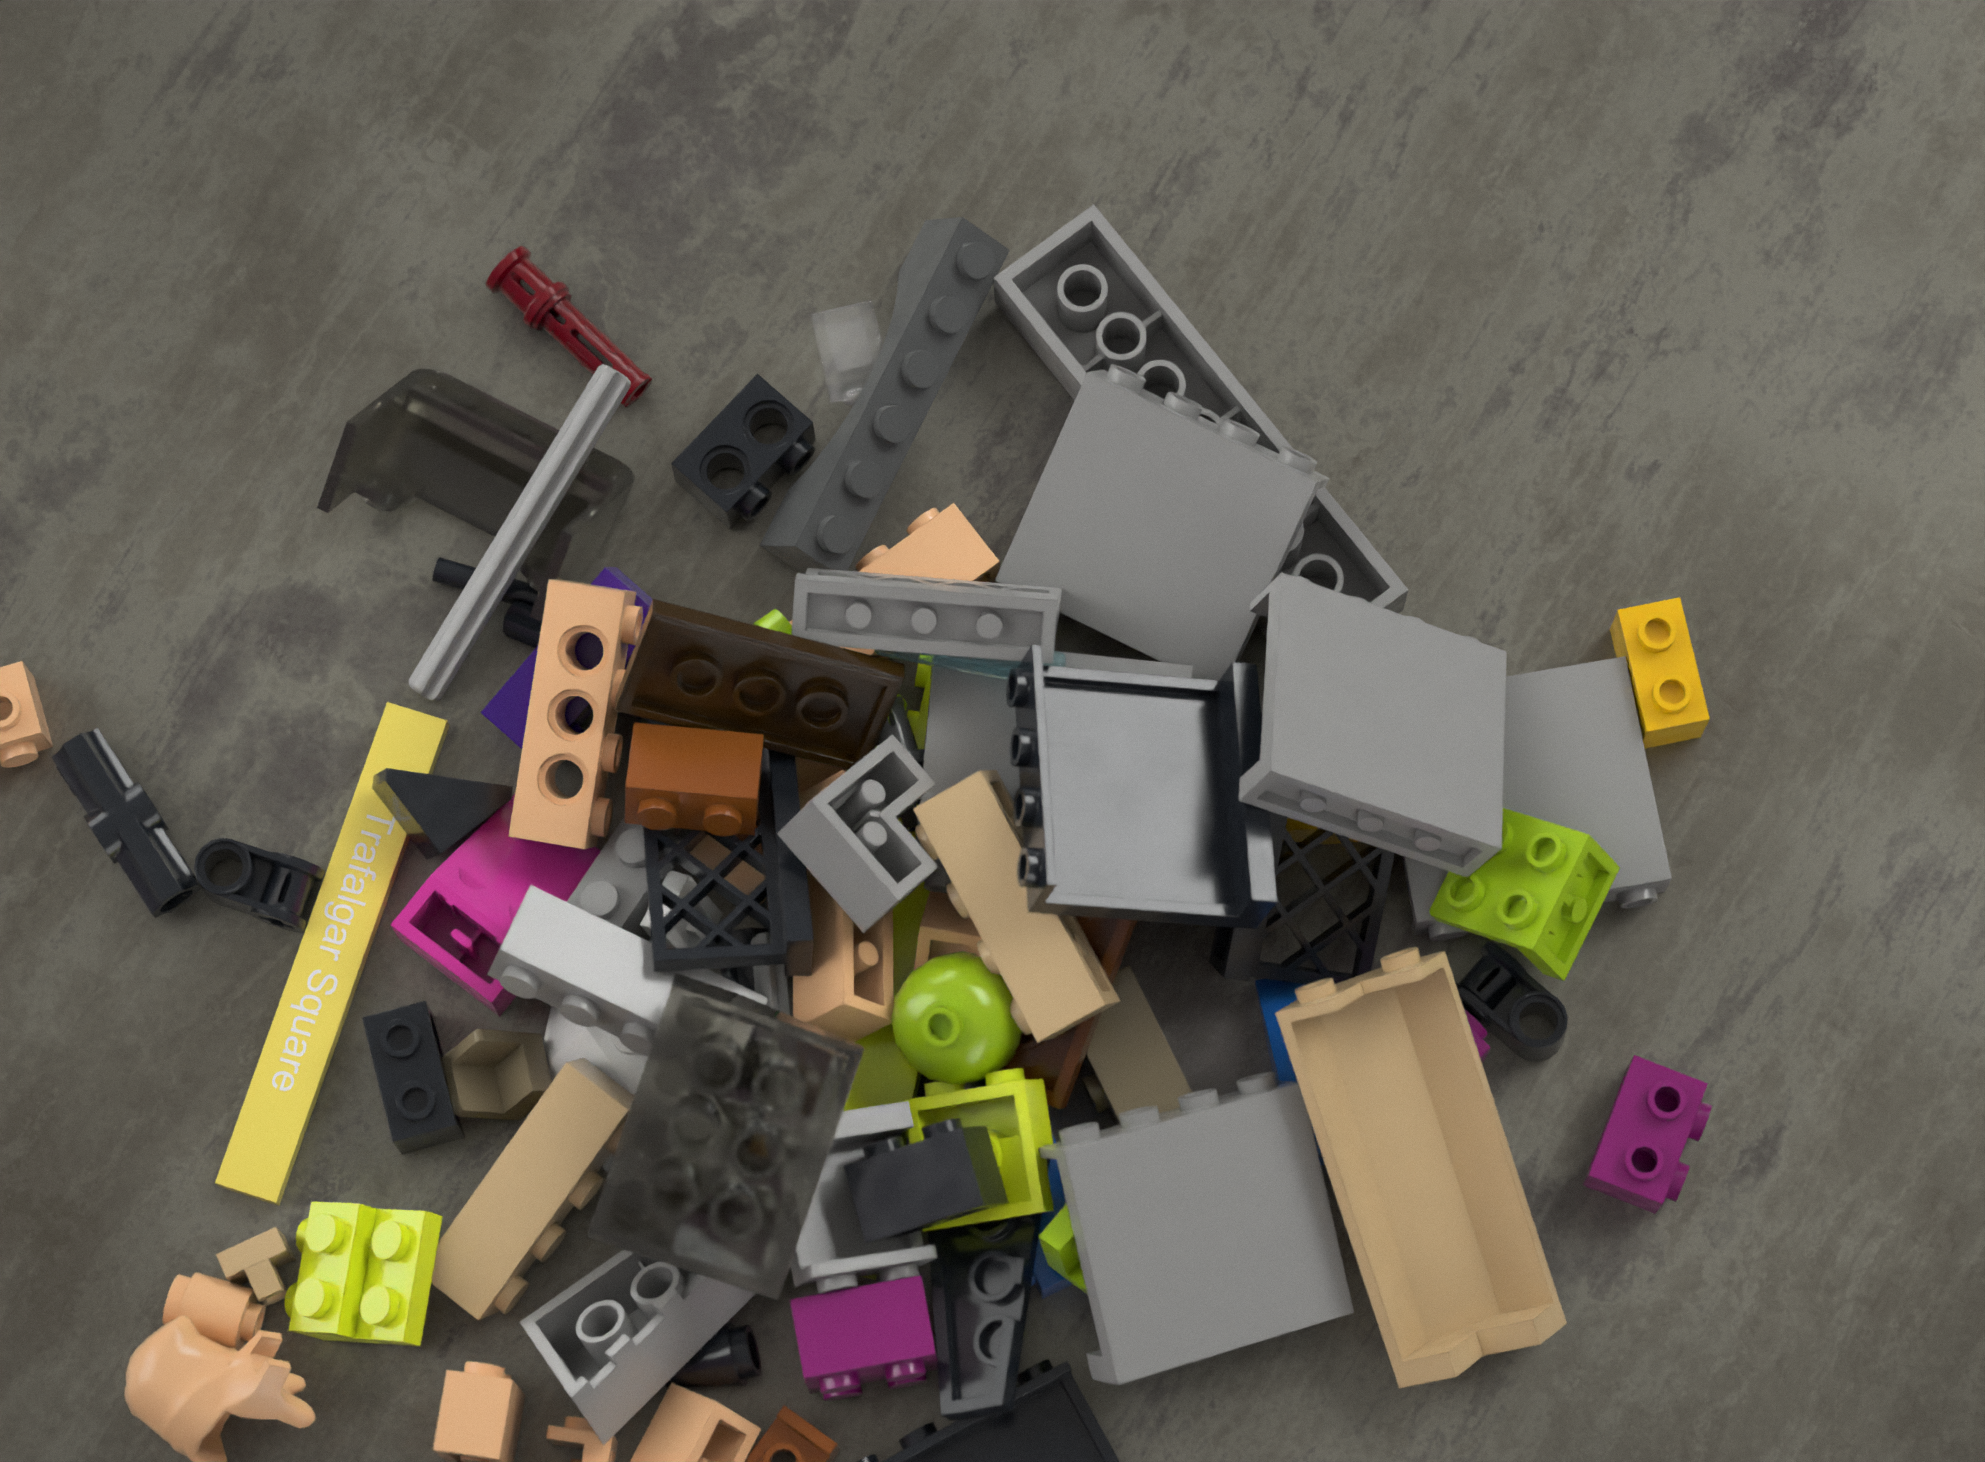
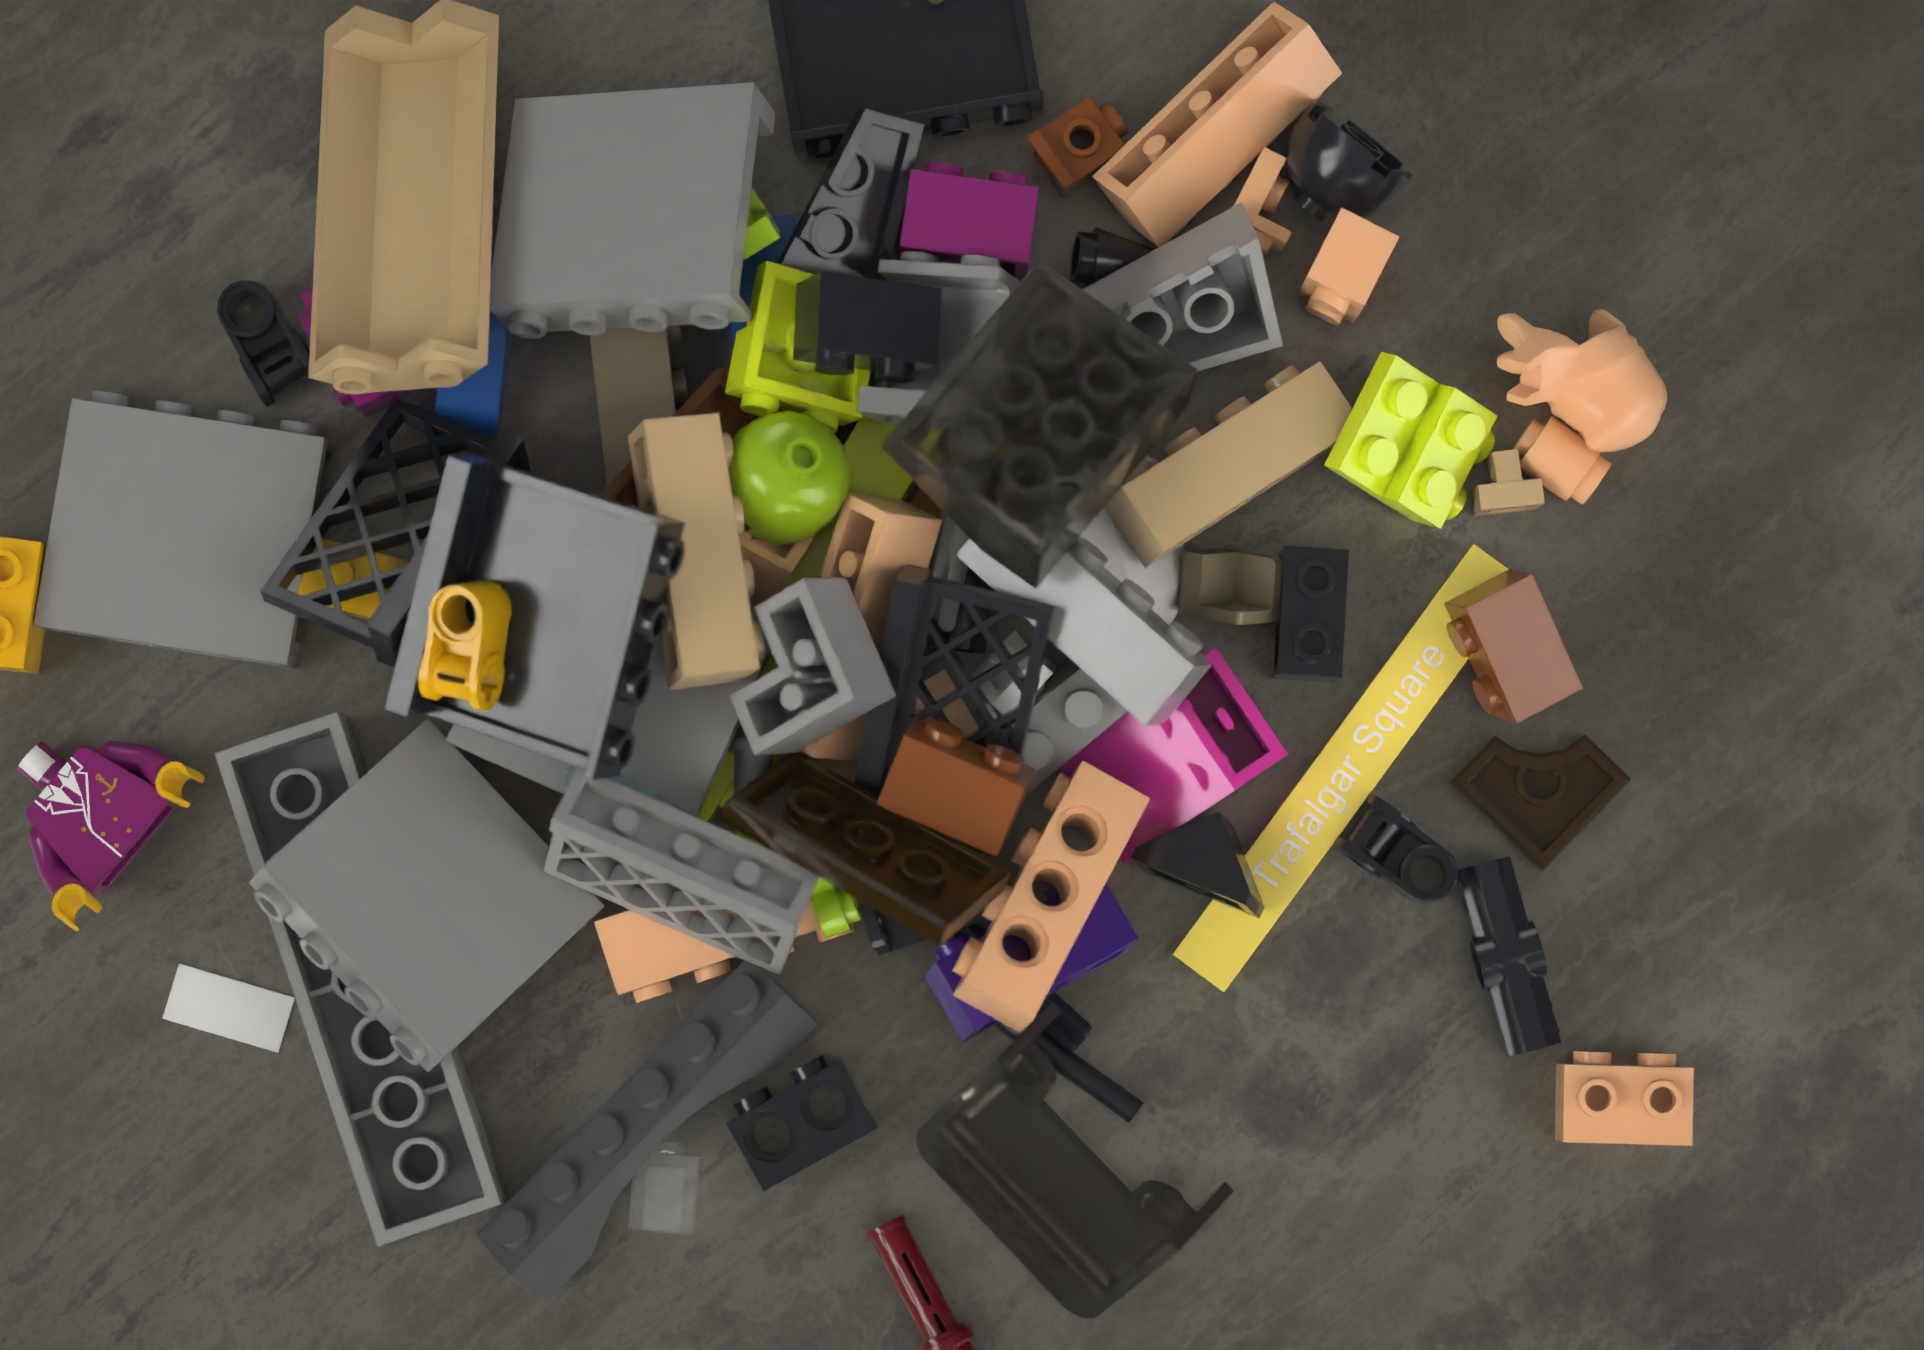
camera: 165 degrees left, 10 degrees up
light grey axle [409,364,631,702] -> none
light grey panel [1239,572,1507,877] -> none
lime bracket [1429,808,1620,981] -> none
magenta brick [1582,1055,1712,1214] -> none
none -> magenta torso [17,740,205,931]
none -> white sticker [162,963,295,1053]
none -> yellow piece [418,580,512,712]
none -> brick [1444,569,1583,723]
none -> dark brown tile [1449,735,1631,871]

